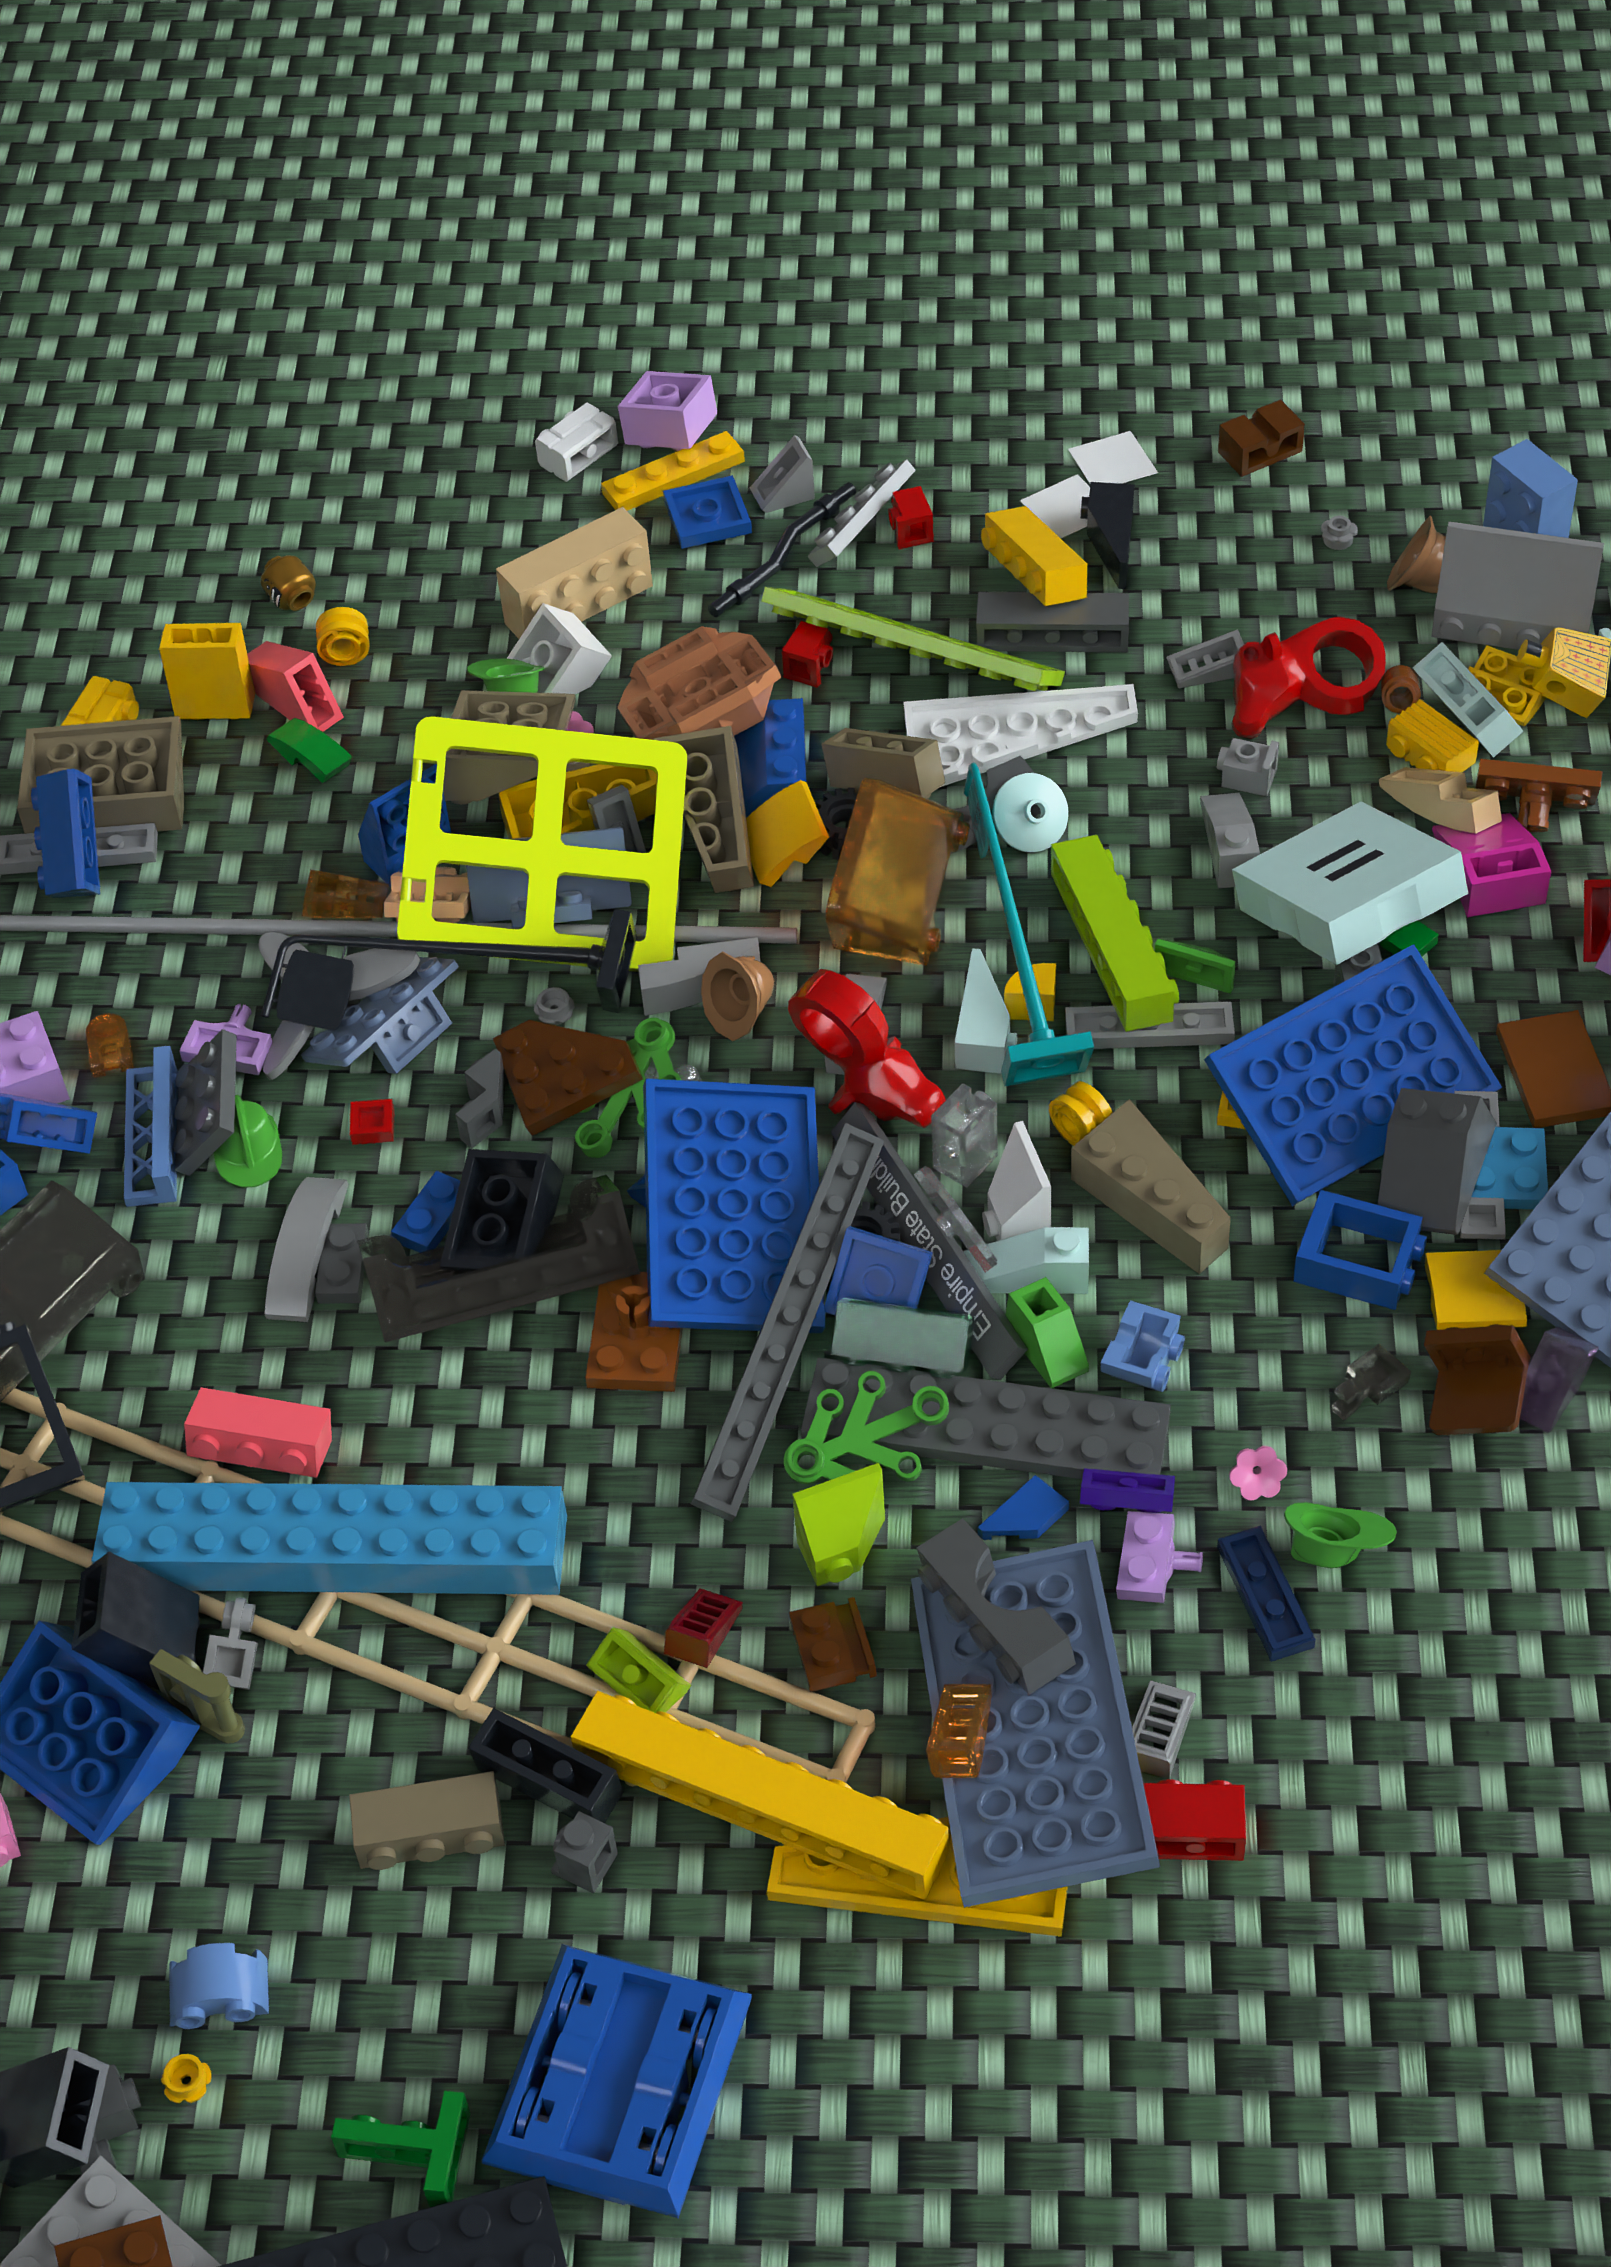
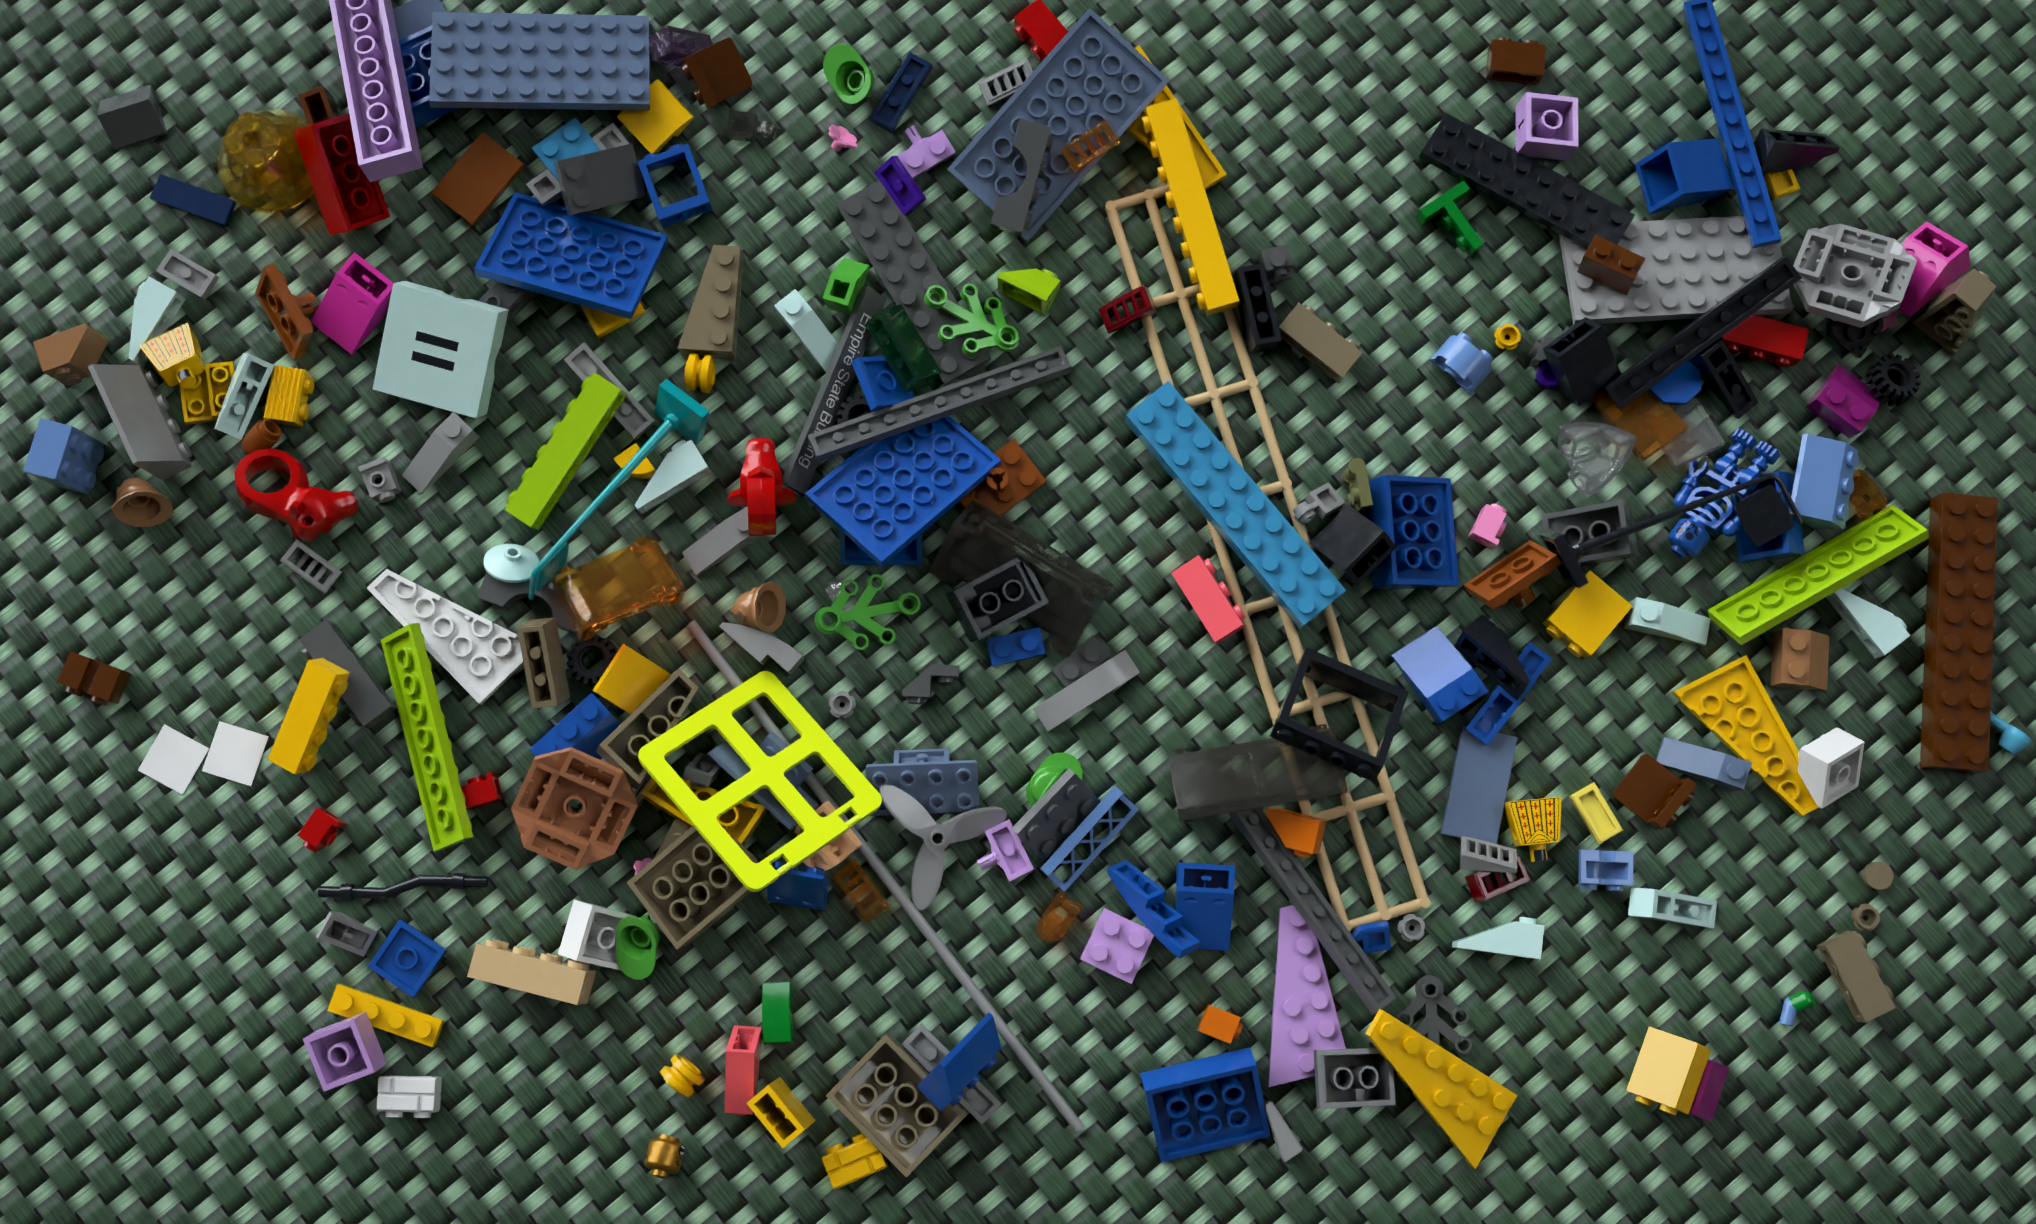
camera: 135 degrees left, 30 degrees up
black piece [261,909,637,1031] -> none
red plate [350,1099,394,1145] -> none
blue piece [482,1944,752,2219] -> none
reddish brown plate [493,1020,643,1136] -> none
lime slope [586,1627,692,1713] -> none
reddish brown plate [789,1597,877,1692] -> none
light grey plate [808,459,916,567] -> none
clear plate [914,1166,997,1273] -> none
clear brick [931,1083,998,1188] -> none
blue tile [977,1475,1069,1540] -> none
white slope [982,1121,1051,1241] -> none
black slope [1080,482,1135,589] -> none
medium blue cylinder [1101,1300,1185,1392] -> none
bright green slope [1155,939,1235,994] -> none
light grey plate [1321,516,1358,550] -> none
tan slope [1379,767,1502,834] -> none

